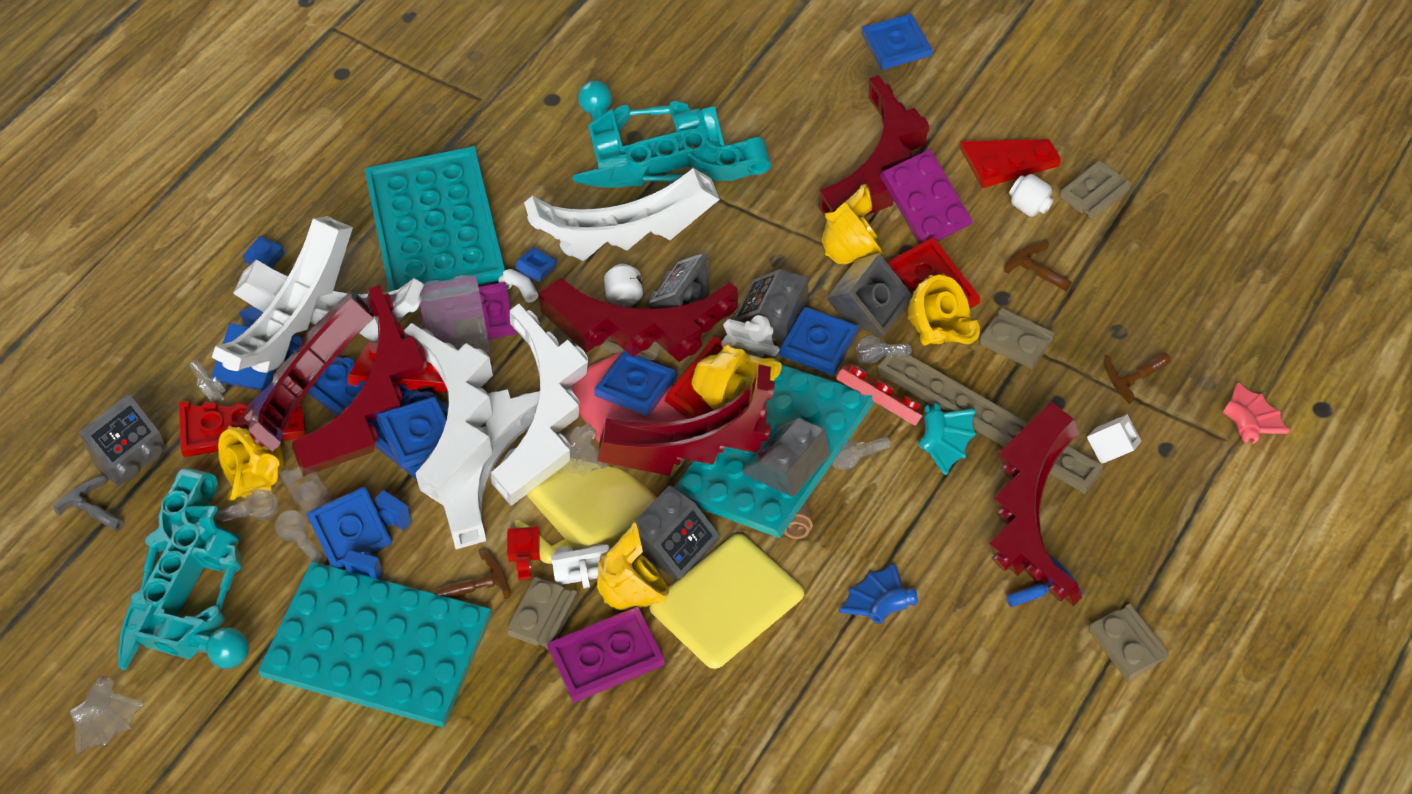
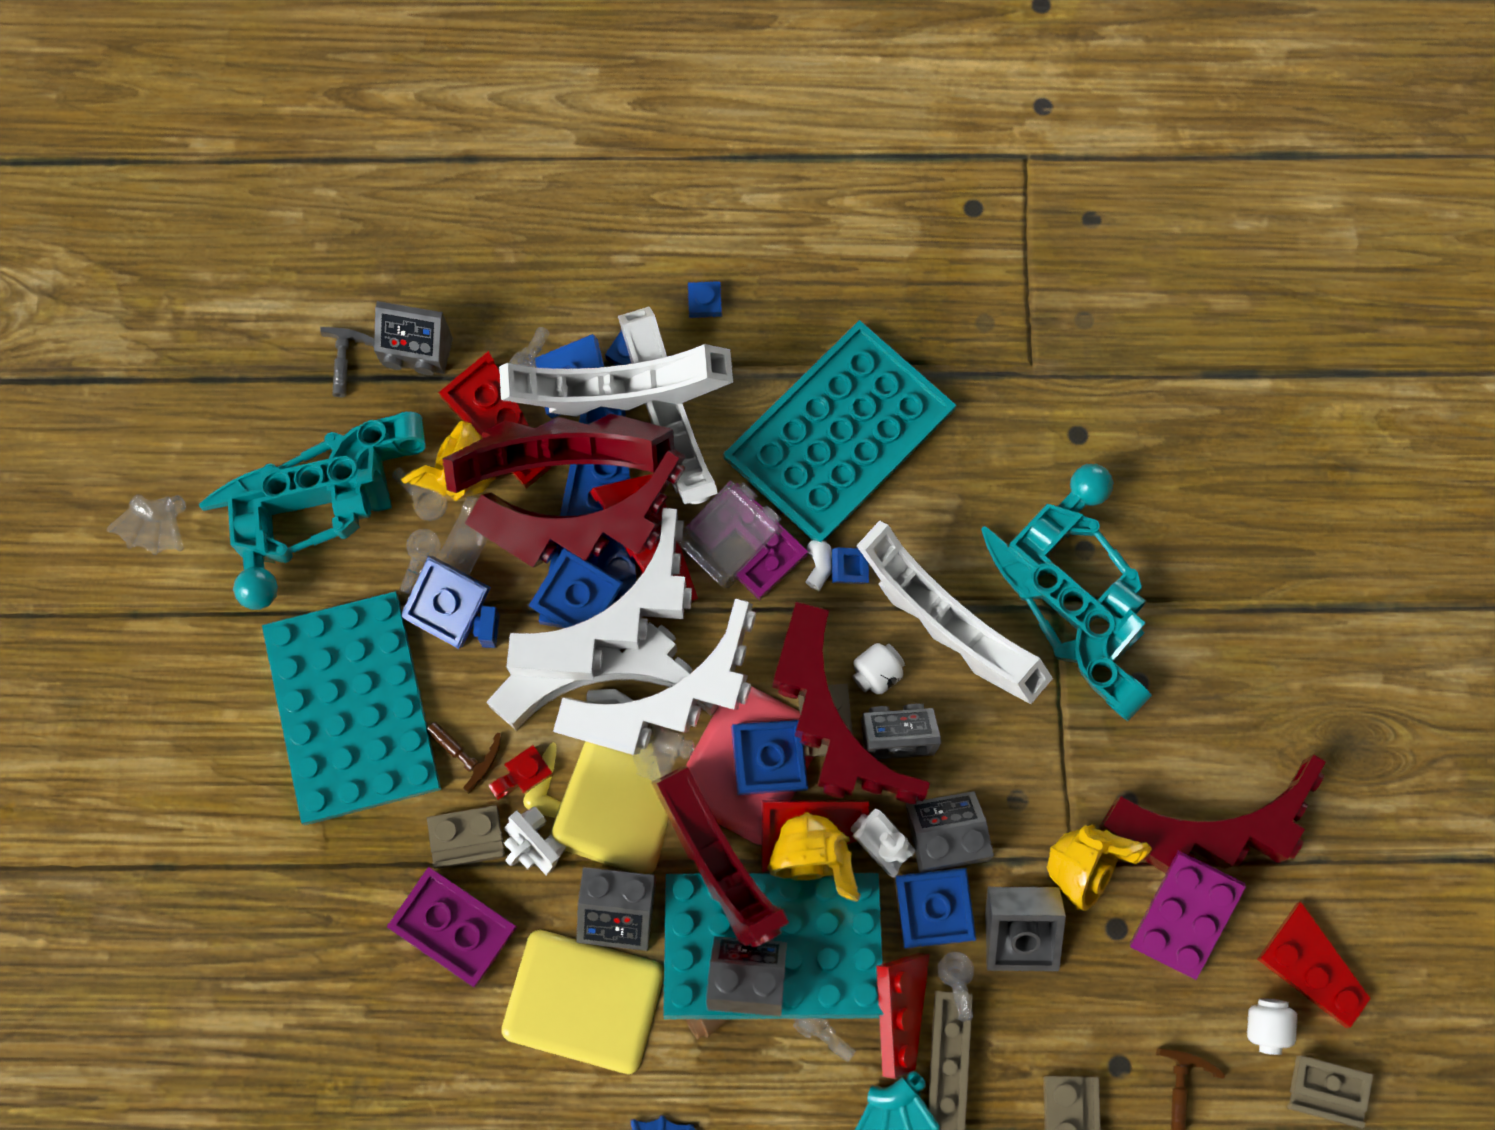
camera: 55 degrees right, 20 degrees up
blue plate [343,550,383,580] -> none
yellow head [597,521,669,611] -> none
blue plate [862,14,932,70] -> none
red wing [887,237,981,309] -> none
yellow head [907,274,980,346] -> none

